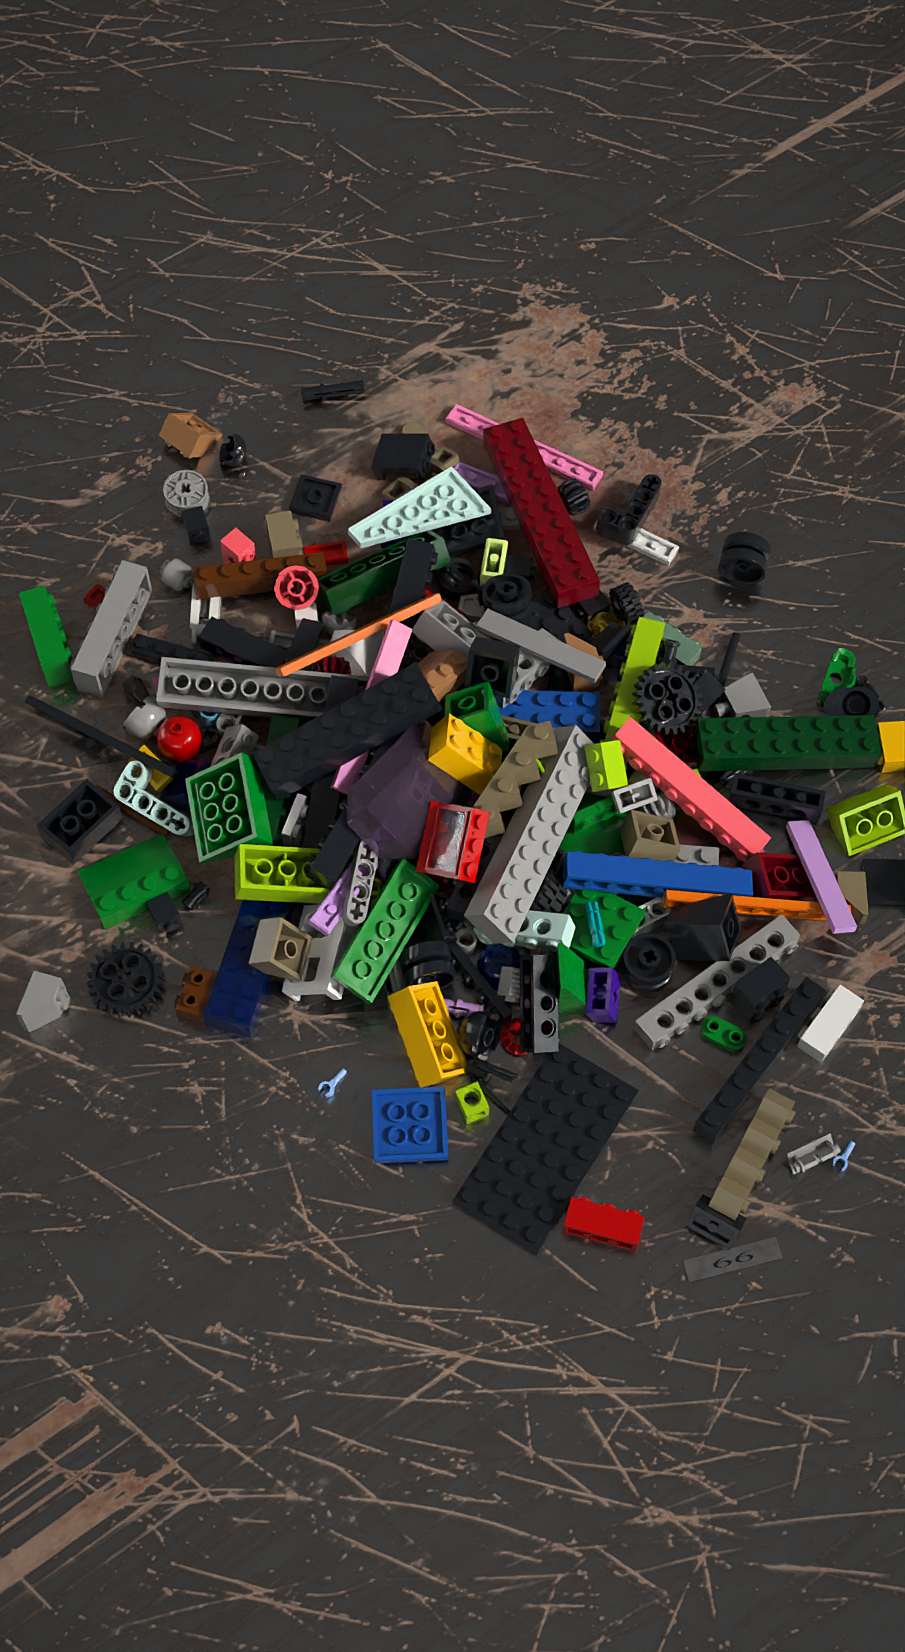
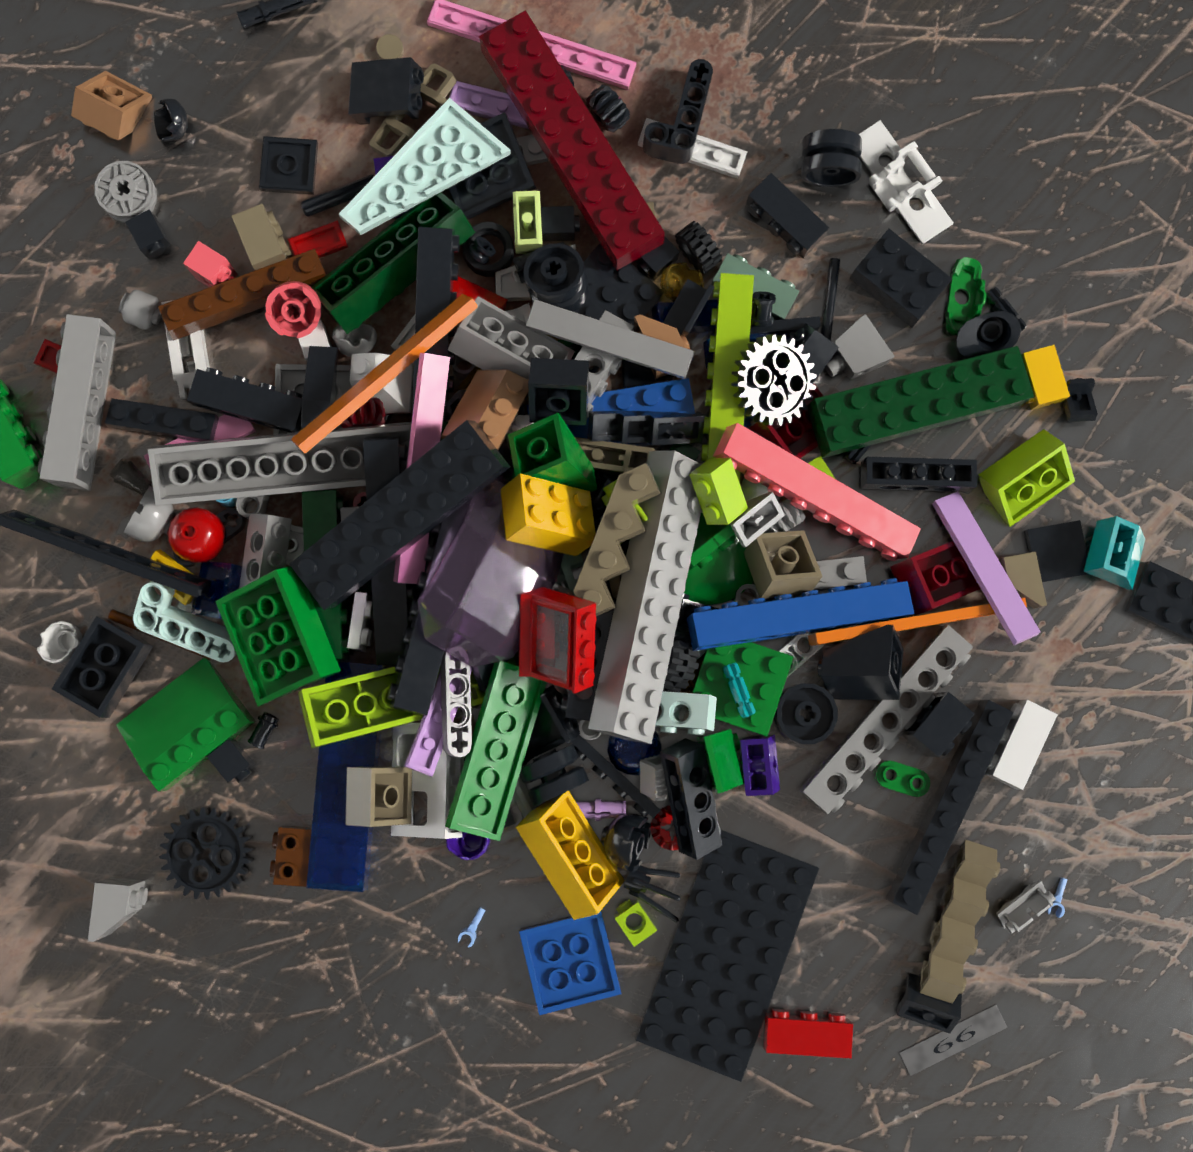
camera: 20 degrees left, 20 degrees up
none -> white hair [37,621,83,664]
none -> black axle [301,174,374,217]
none -> dark purple hair [446,832,490,860]
none -> black slope [587,411,705,445]
none -> black brick [746,173,829,258]
none -> black brick [850,228,952,328]
none -> white piece [859,120,953,245]

